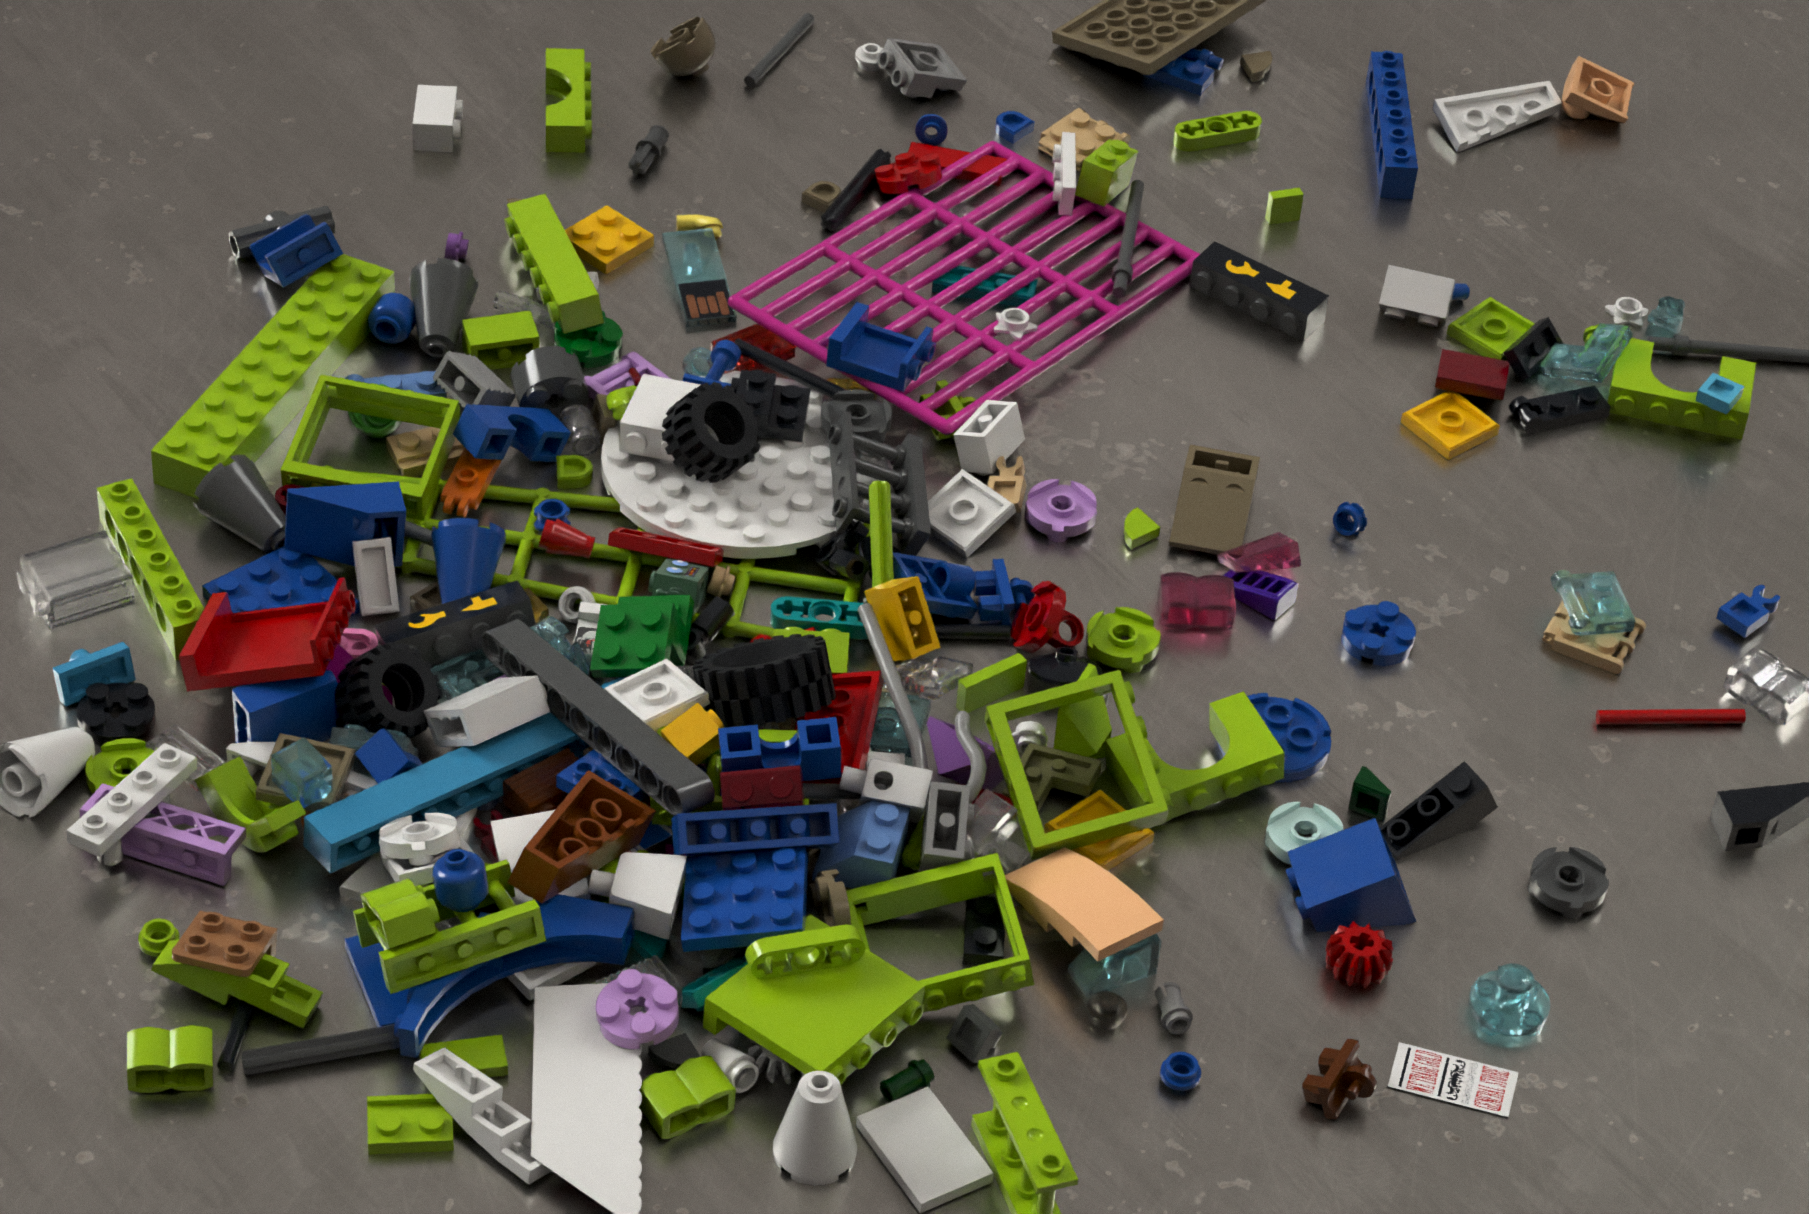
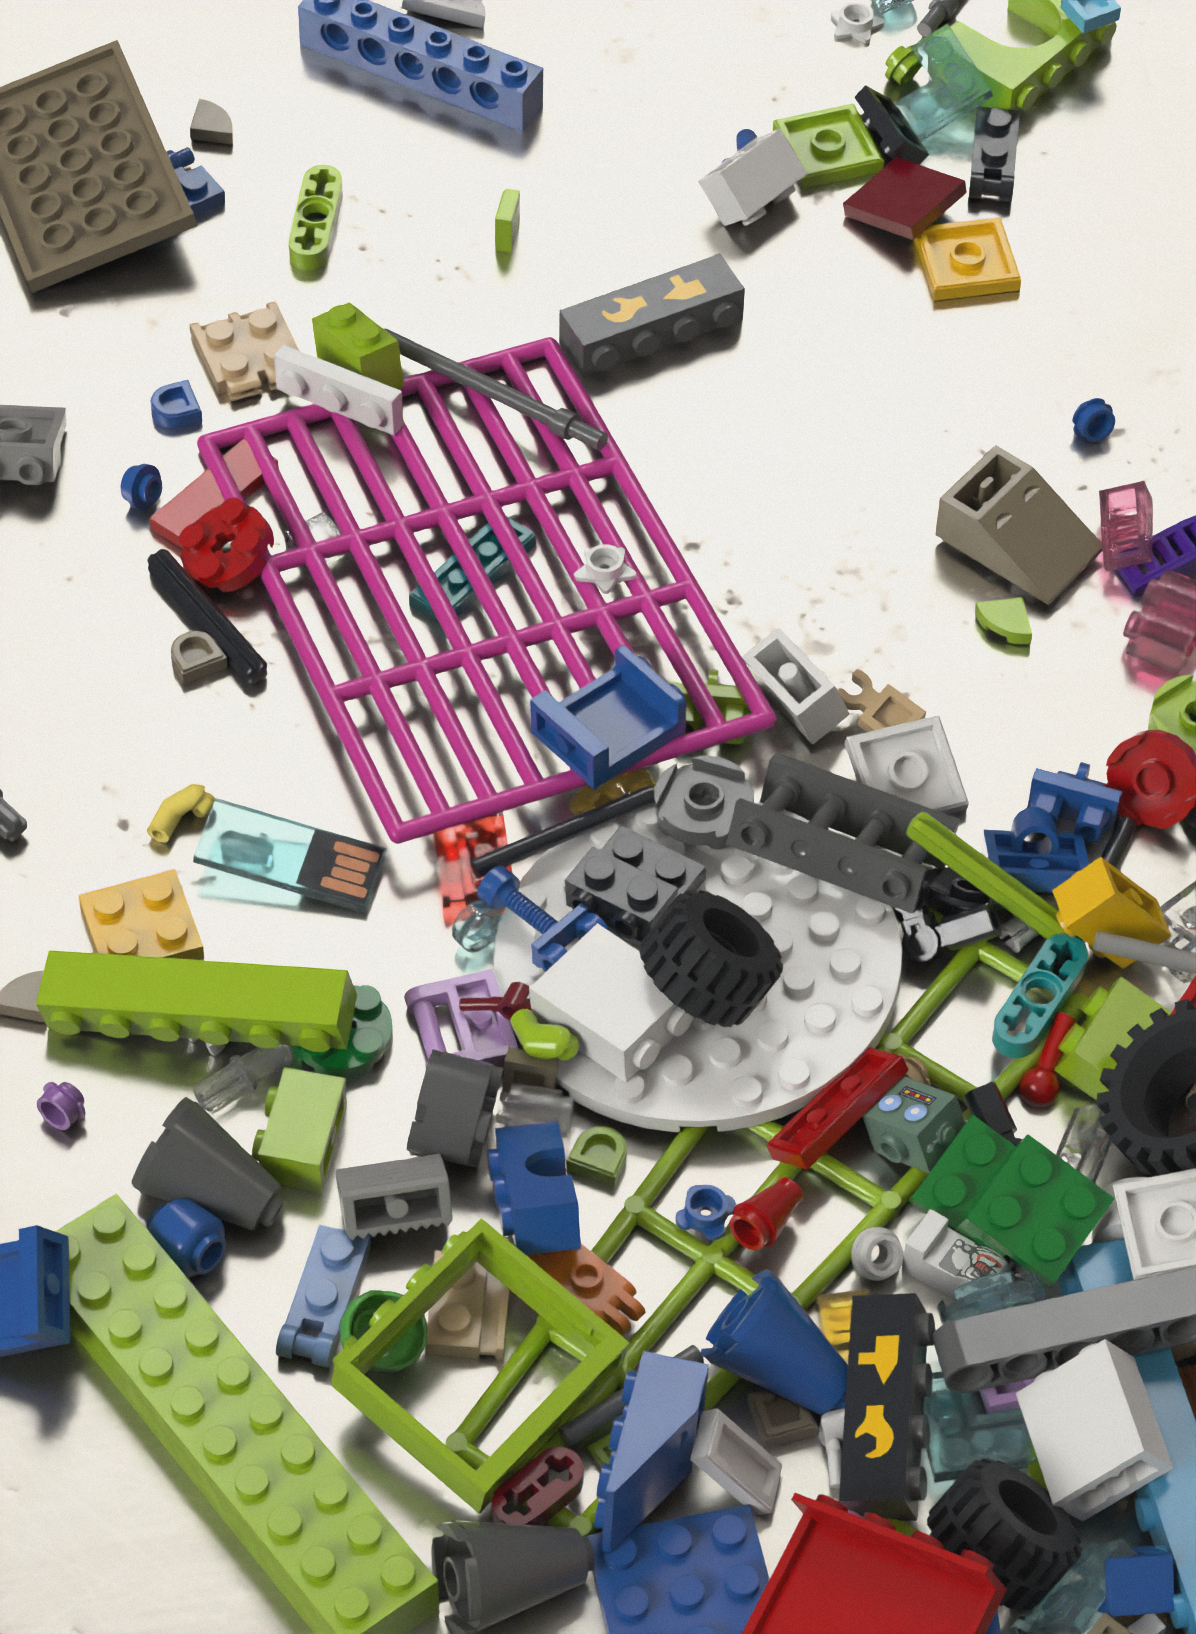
camera: 60 degrees left, 10 degrees up
lavender plate [1024,479,1097,542] -> none

